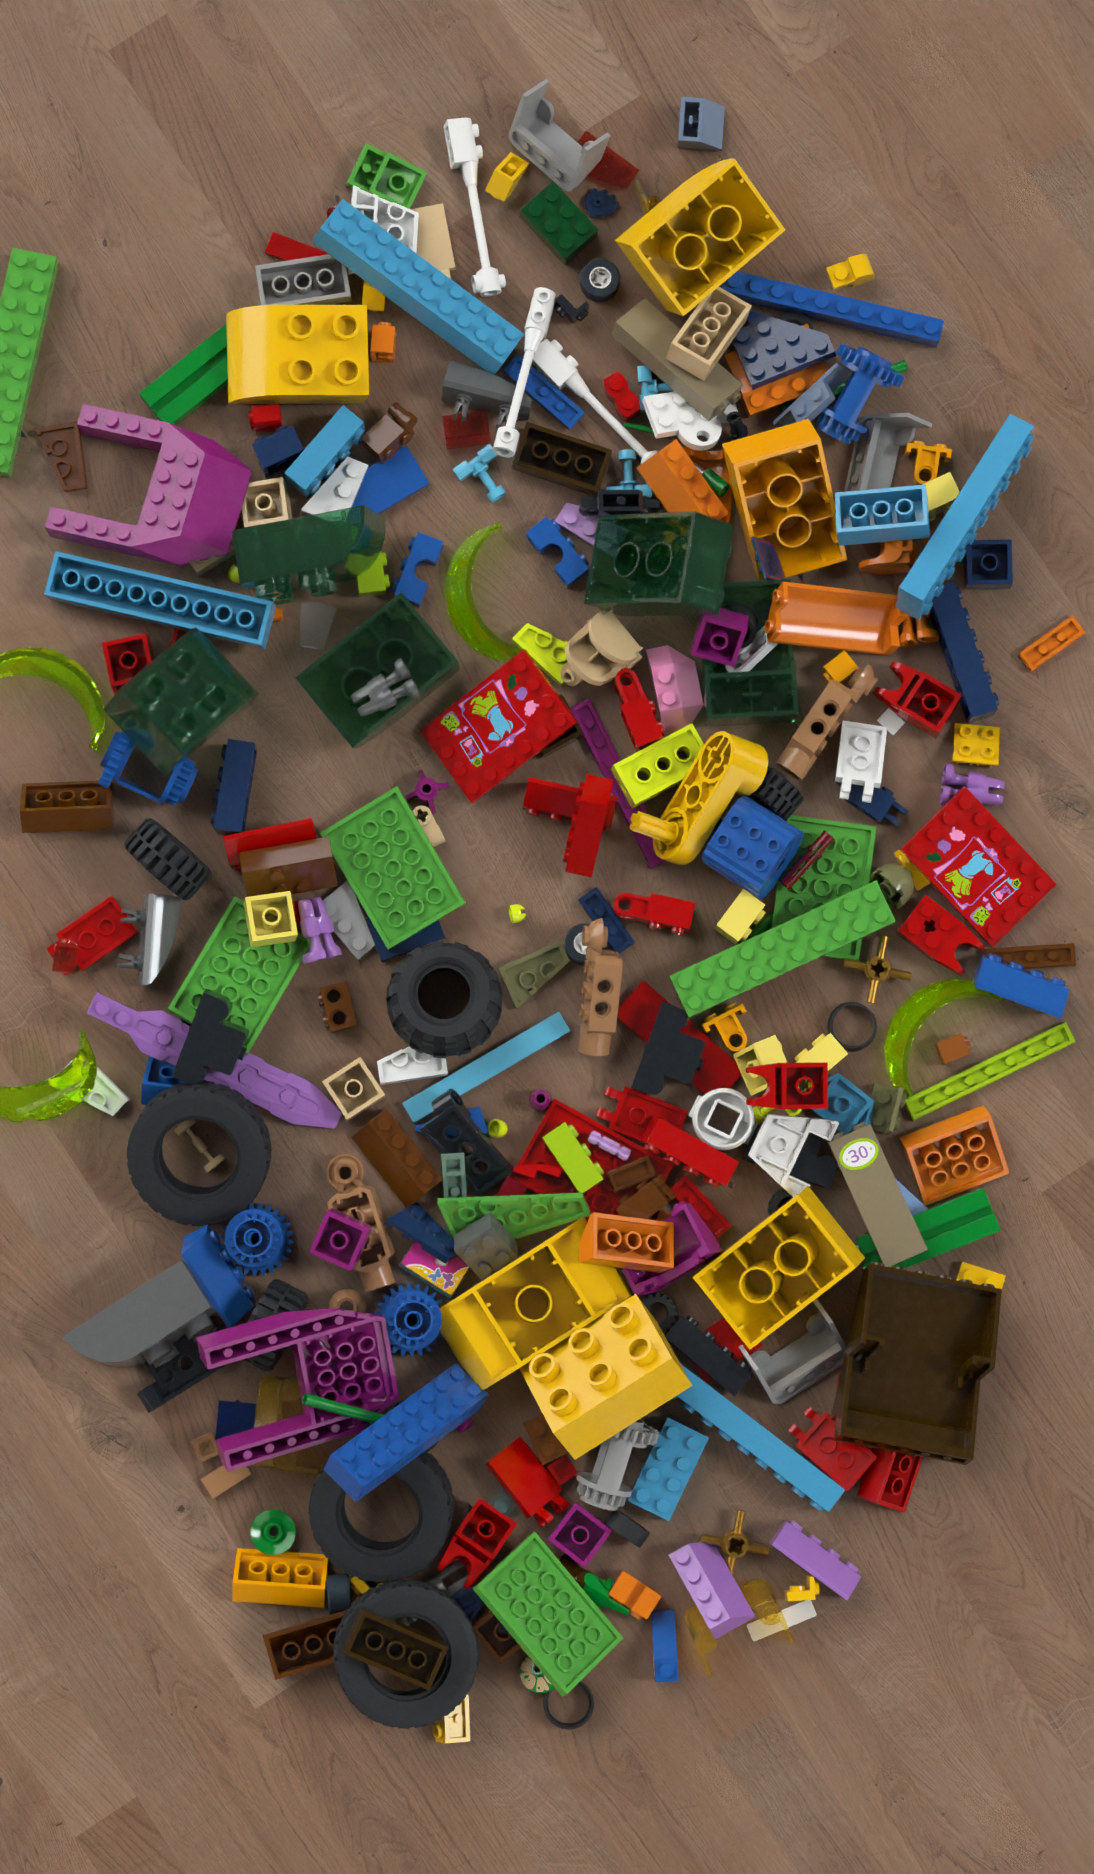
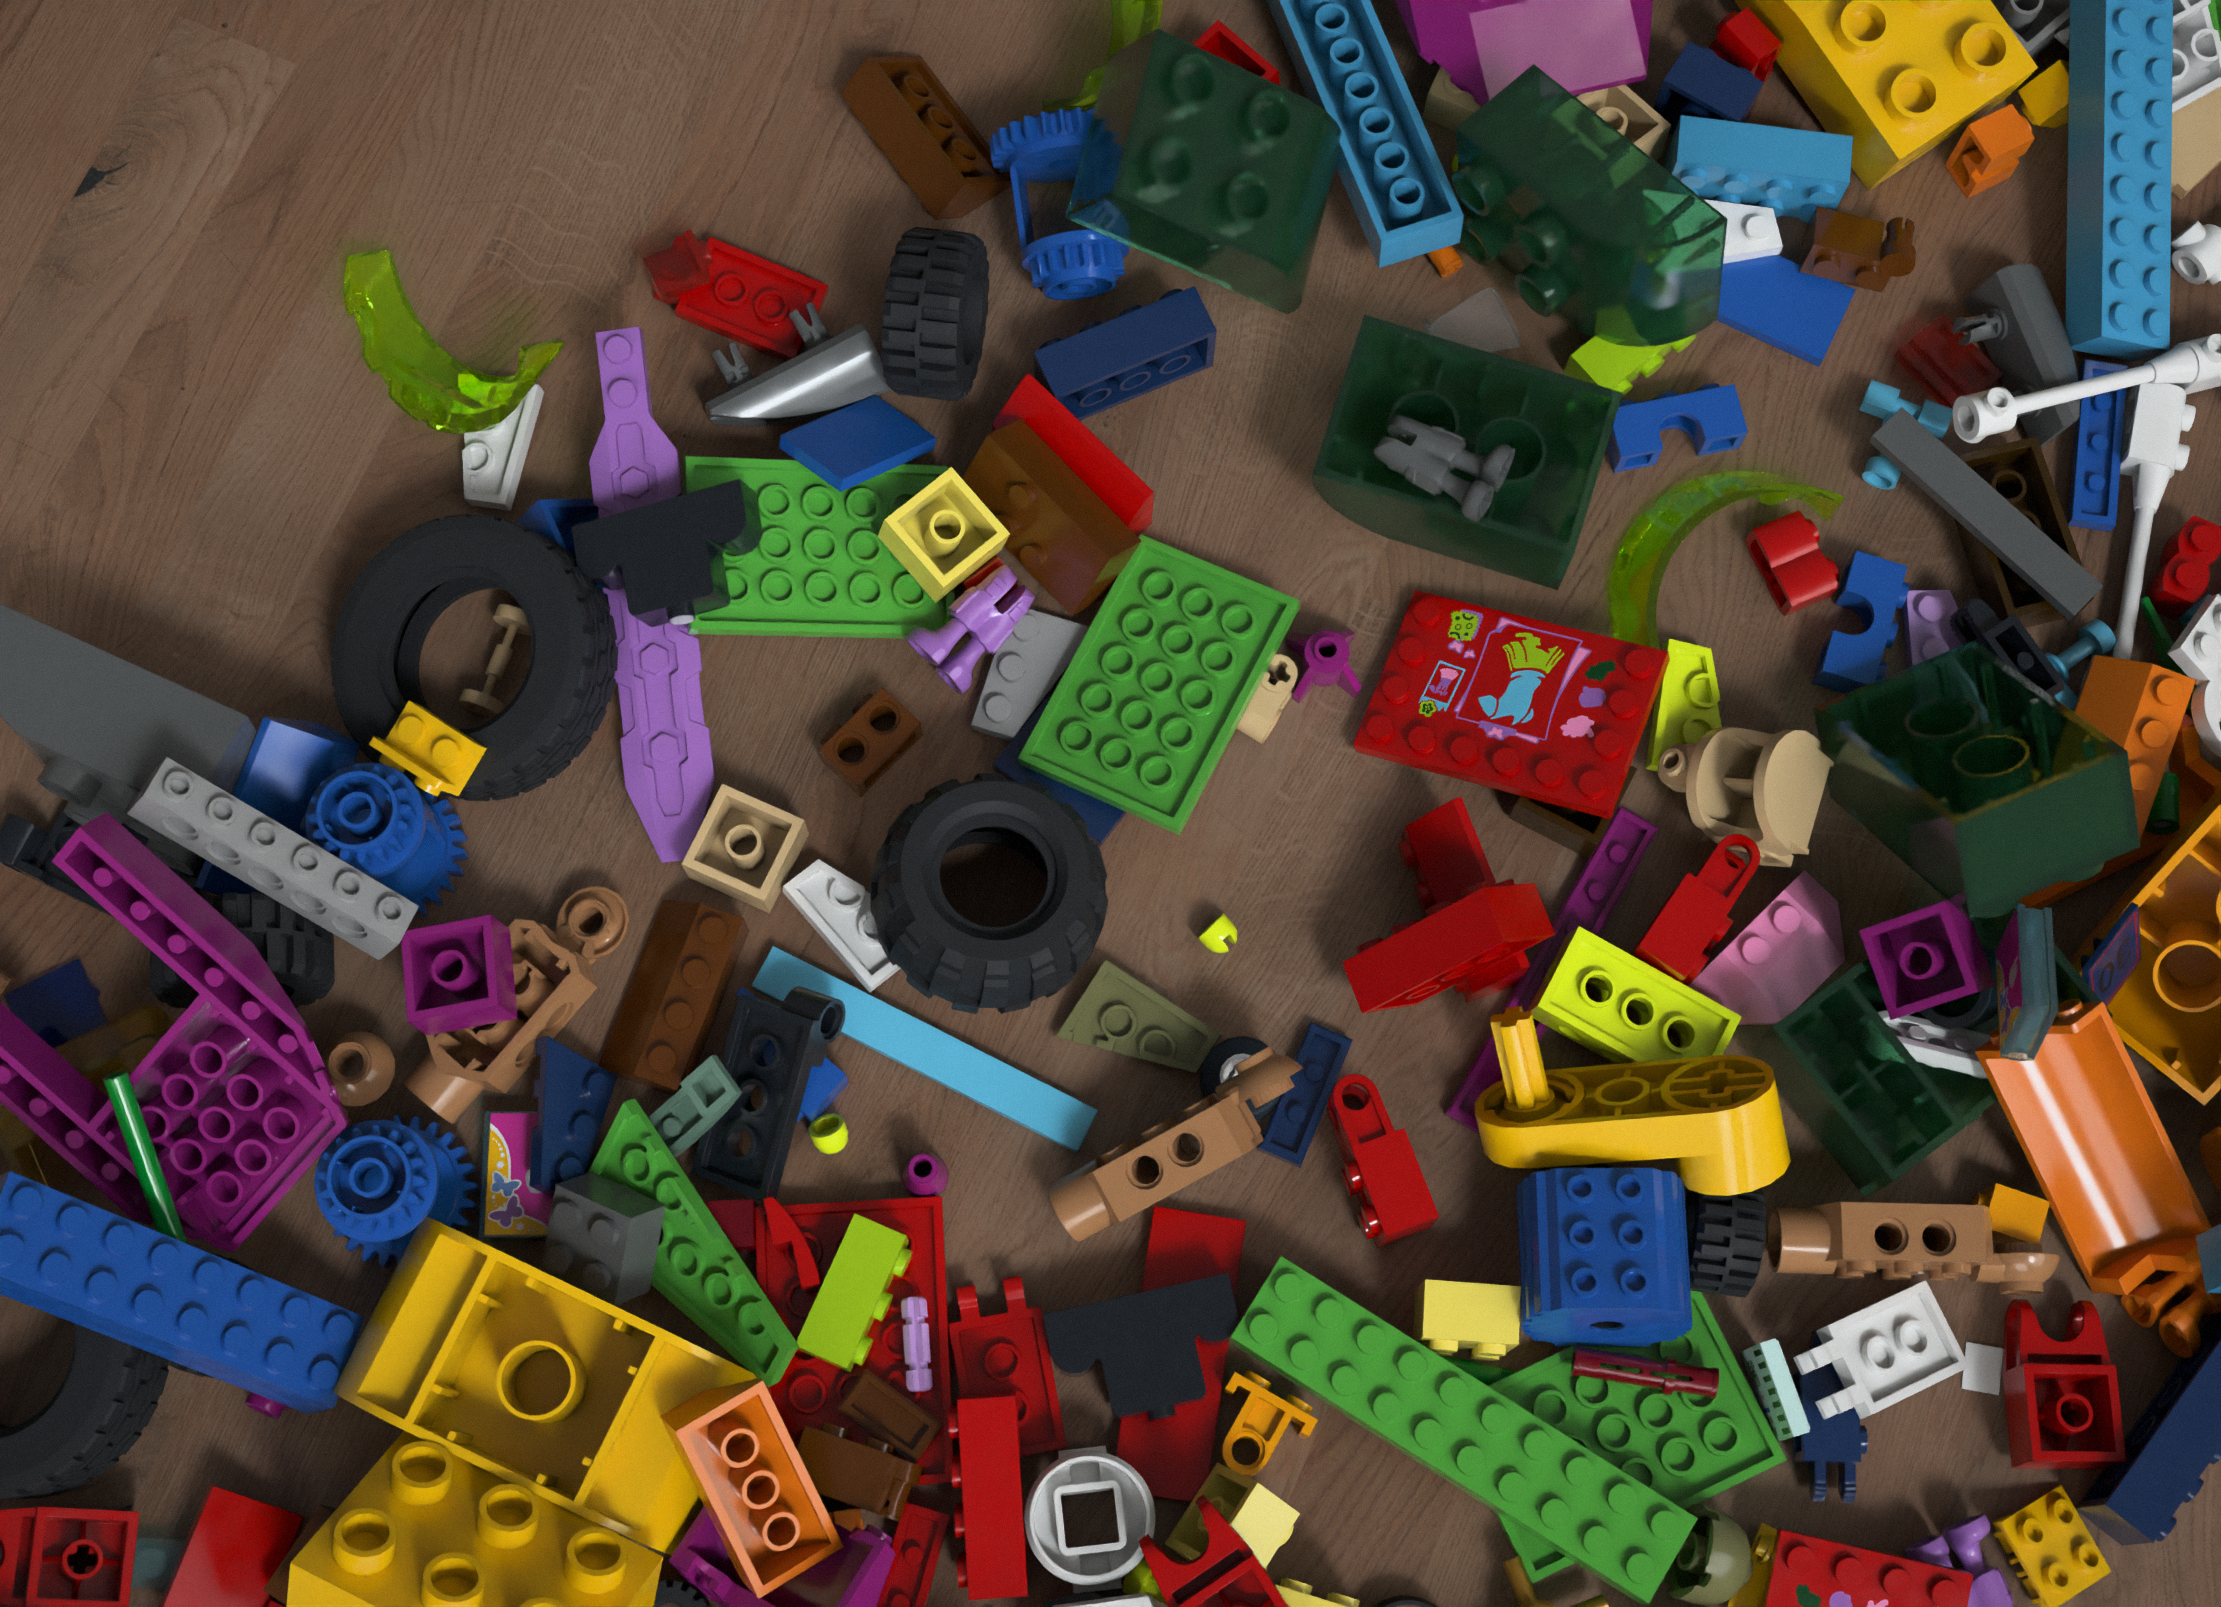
camera: 60 degrees right, 10 degrees down
none -> light grey brick [127,756,419,960]
none -> yellow bracket [369,701,487,797]
none -> blue tile [779,395,936,492]
none -> light aqua tile [1740,1338,1810,1442]
none -> red brick [1745,510,1840,616]
none -> dark grey tile [1869,407,2103,621]
none -> clear light blue piece [1995,903,2058,1061]

